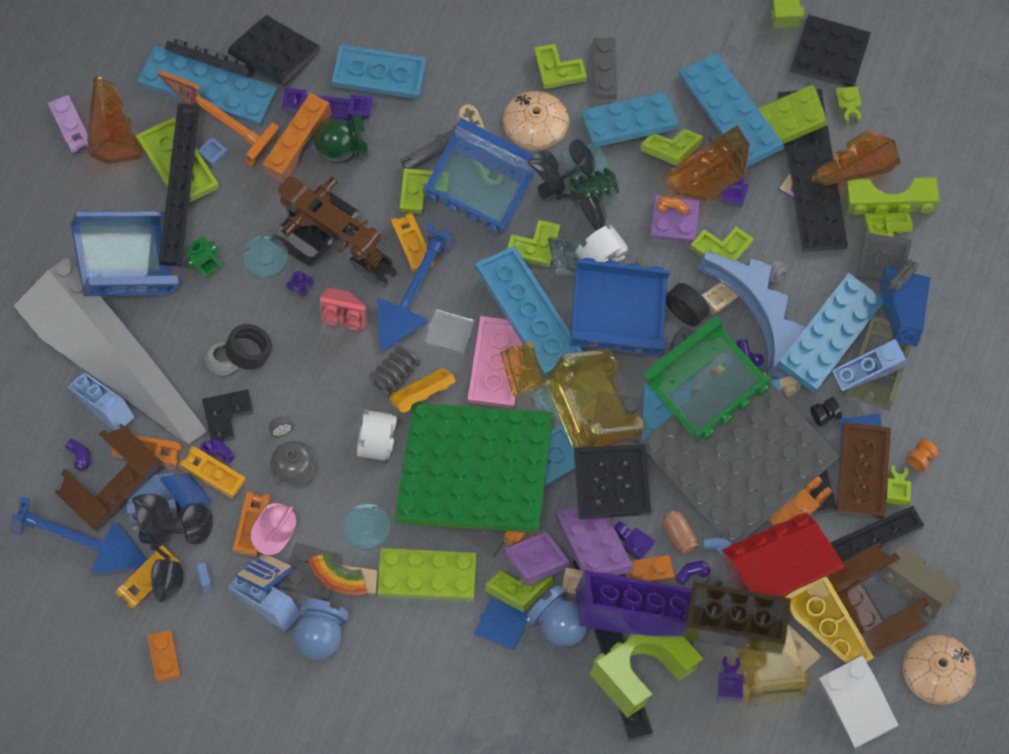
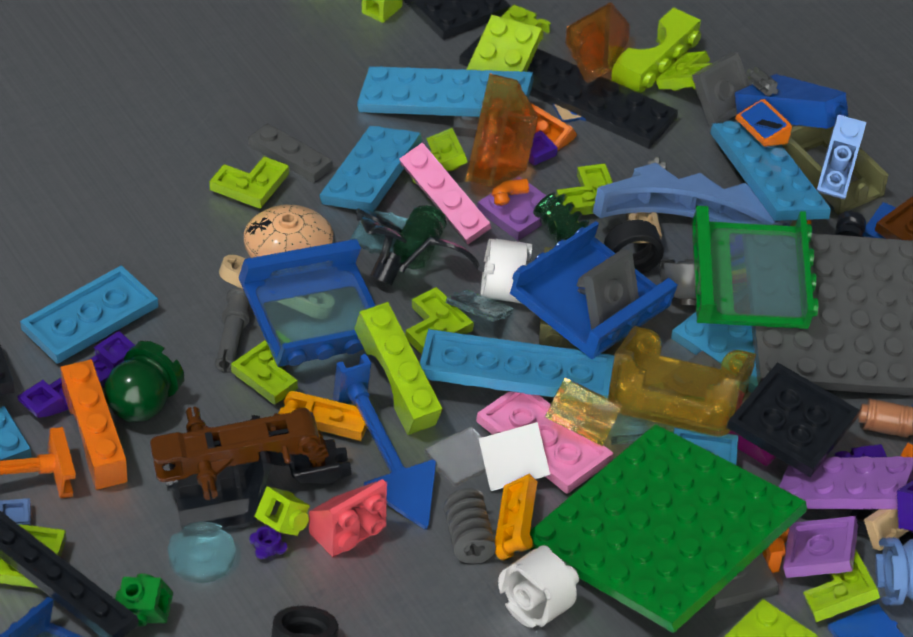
camera: 50 degrees left, 20 degrees down
none -> lime brick [254,486,310,536]
none -> lime arch [354,302,442,436]
none -> bright pink plate [399,143,491,245]
none -> white sticker [479,422,550,491]
none -> orange slope [513,102,577,152]
none -> clear green piece [533,193,597,242]
none -> dark grey tile [577,249,639,330]
none -> slope [735,99,792,147]

